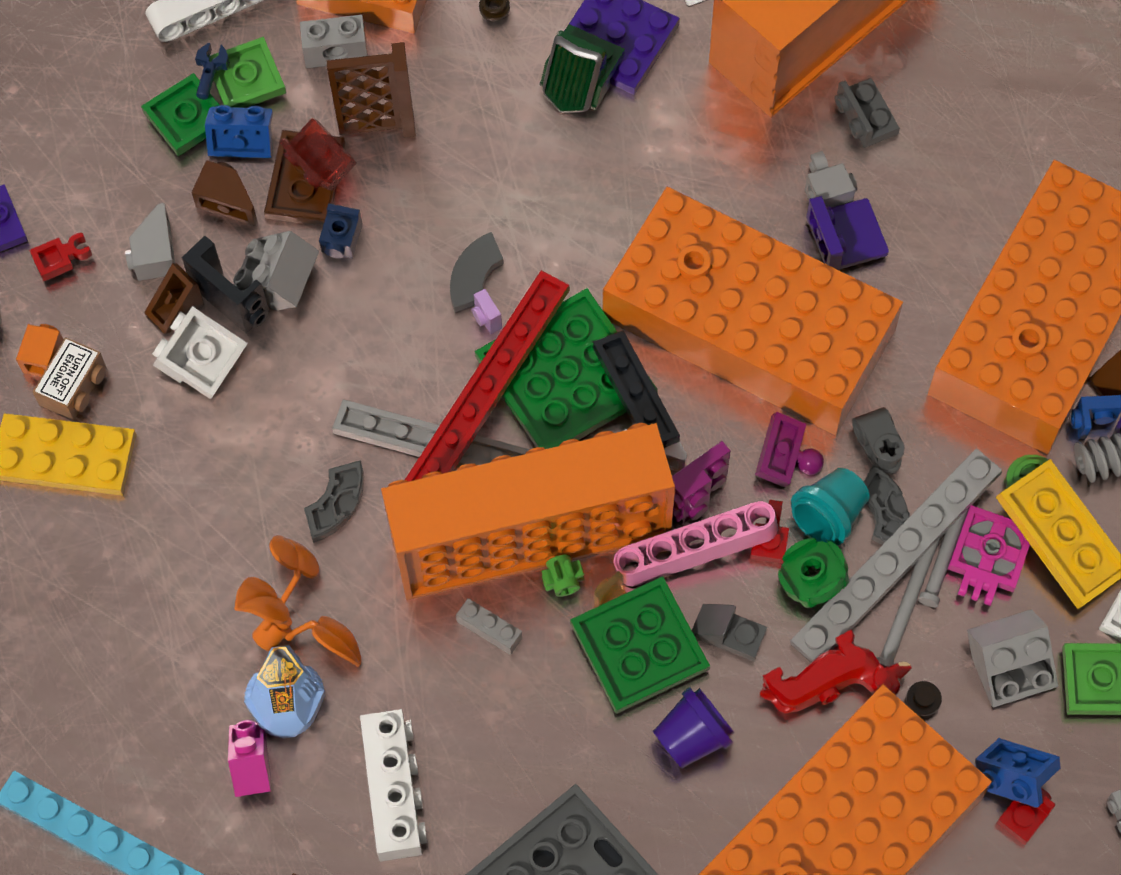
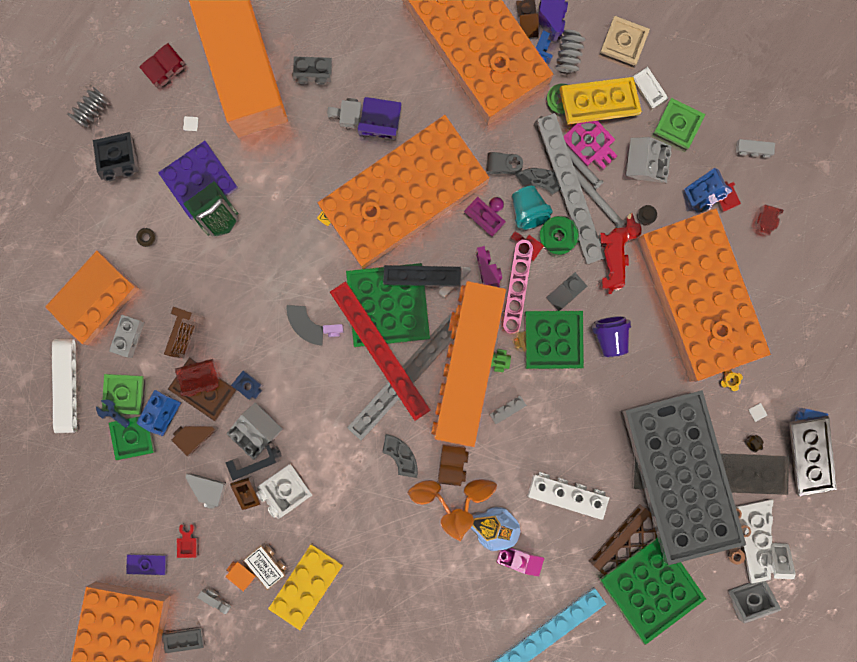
camera: 70 degrees left, 20 degrees up
none -> reddish brown brick [438,444,469,486]

